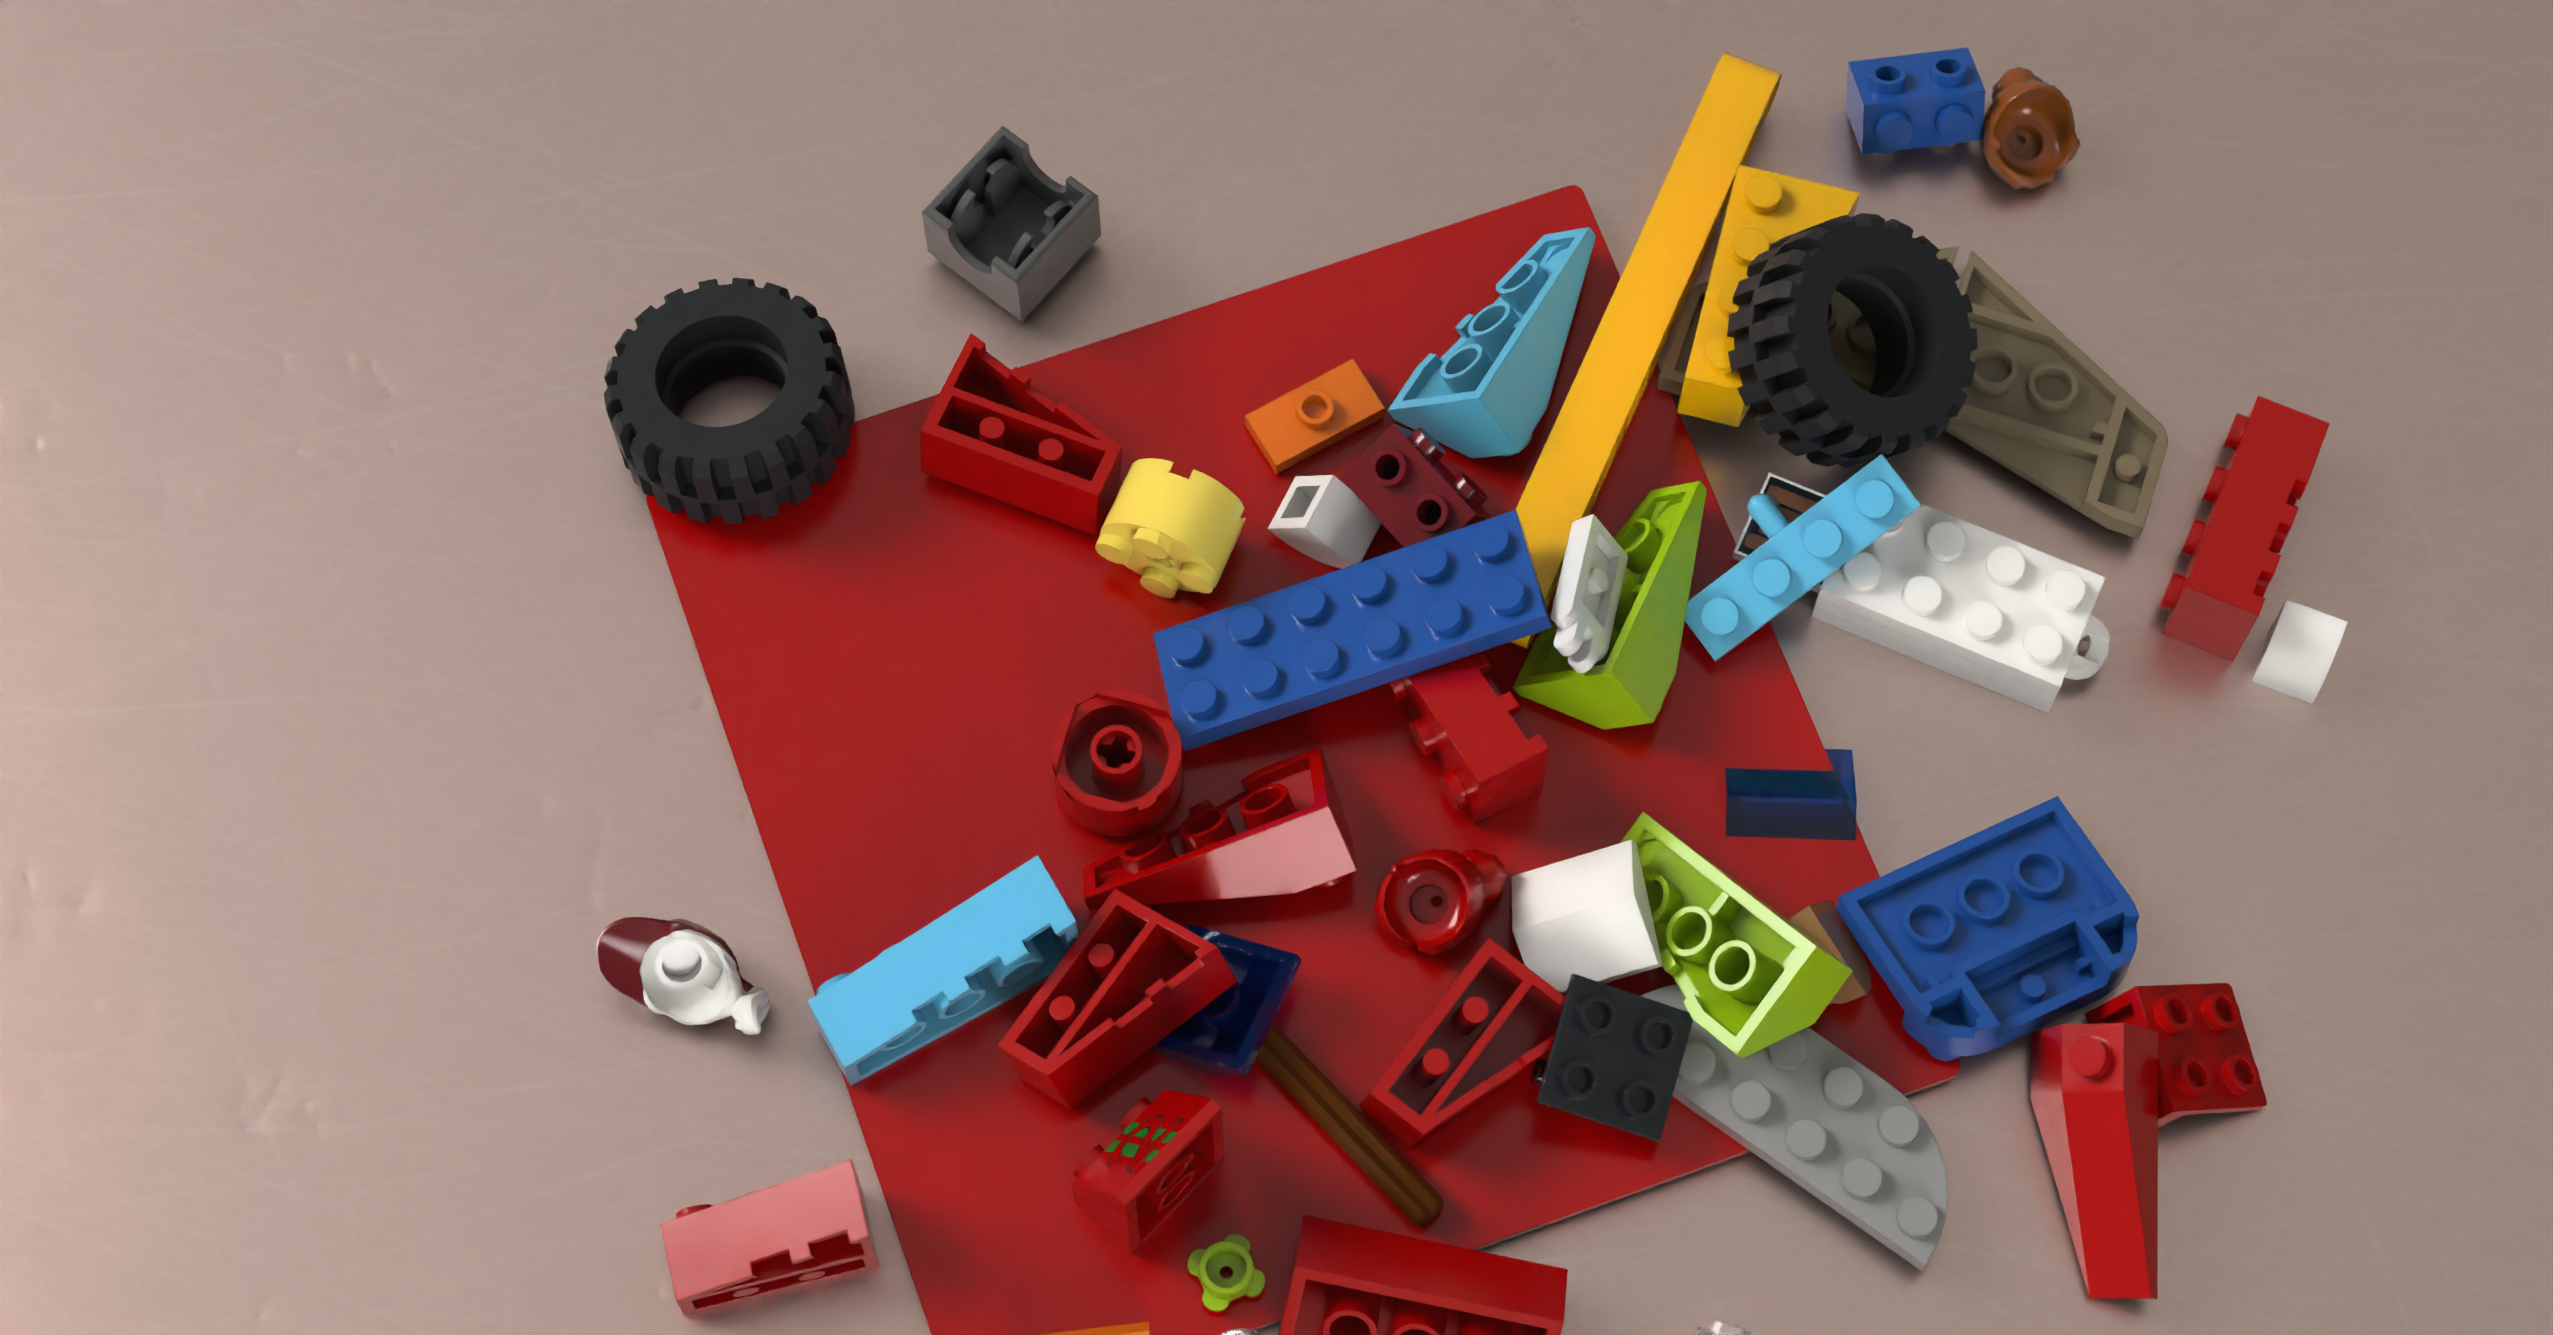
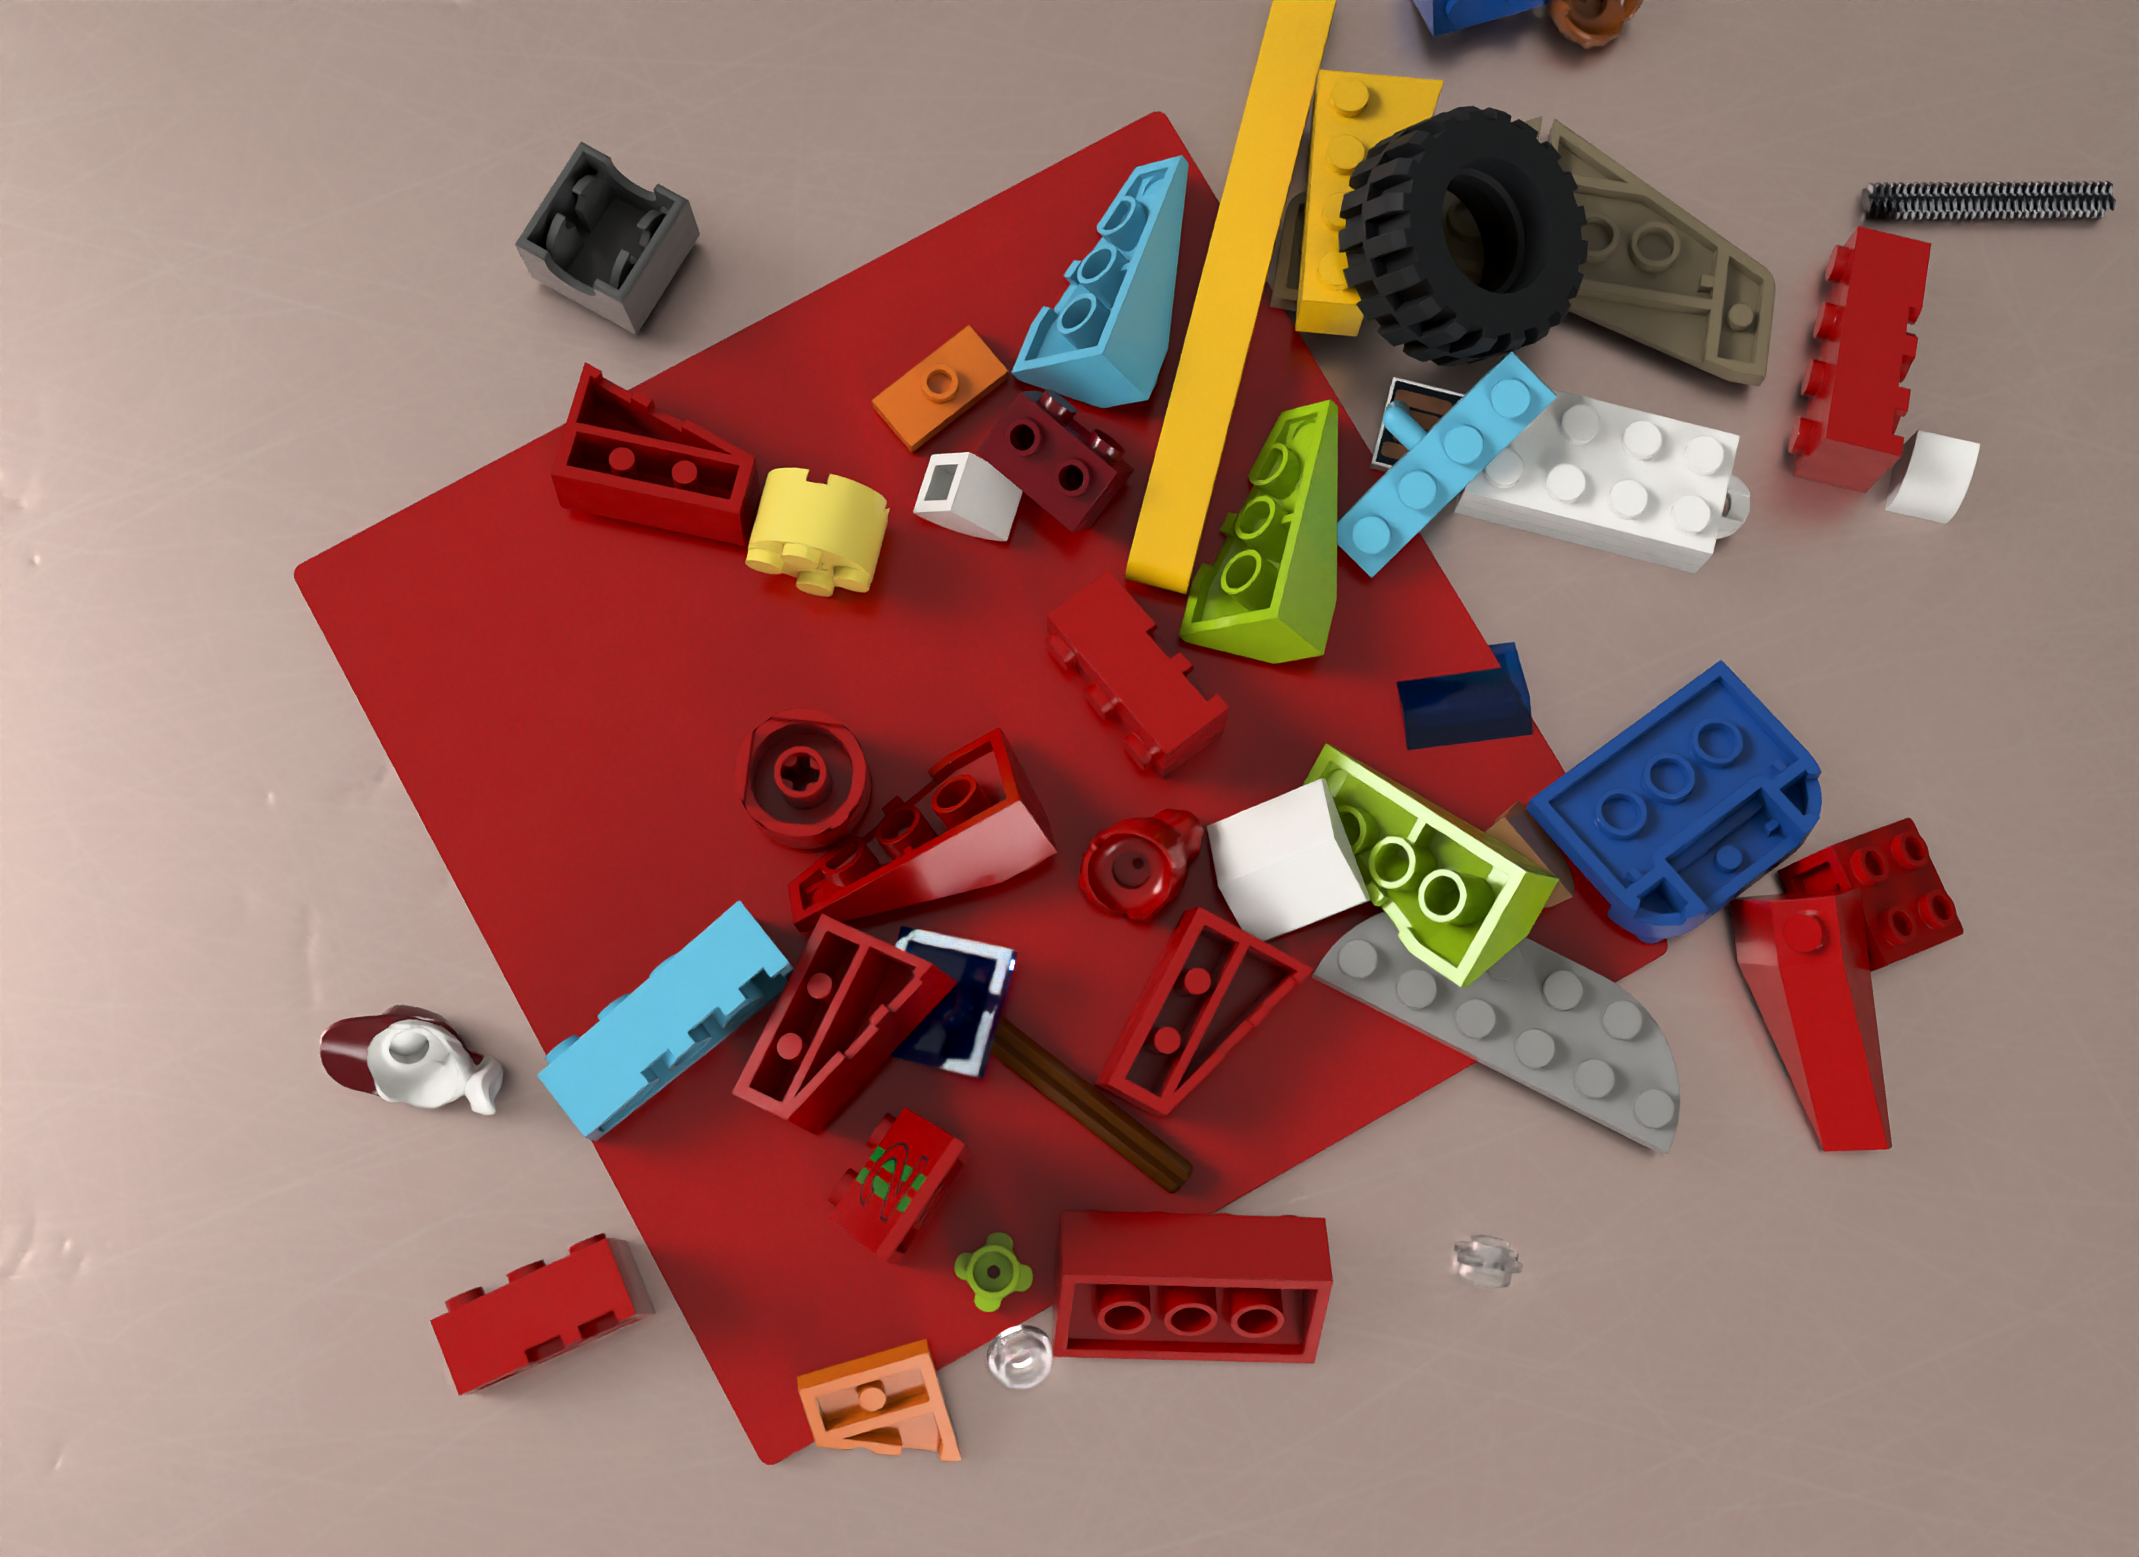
camera: 10 degrees left, 10 degrees up
black tyre [604,278,855,524] -> none
blue plate [1153,510,1552,751] -> none
black hinge [1531,974,1693,1142] -> none
white hinge [1551,514,1628,673] -> none
none -> black axle [1861,181,2116,219]

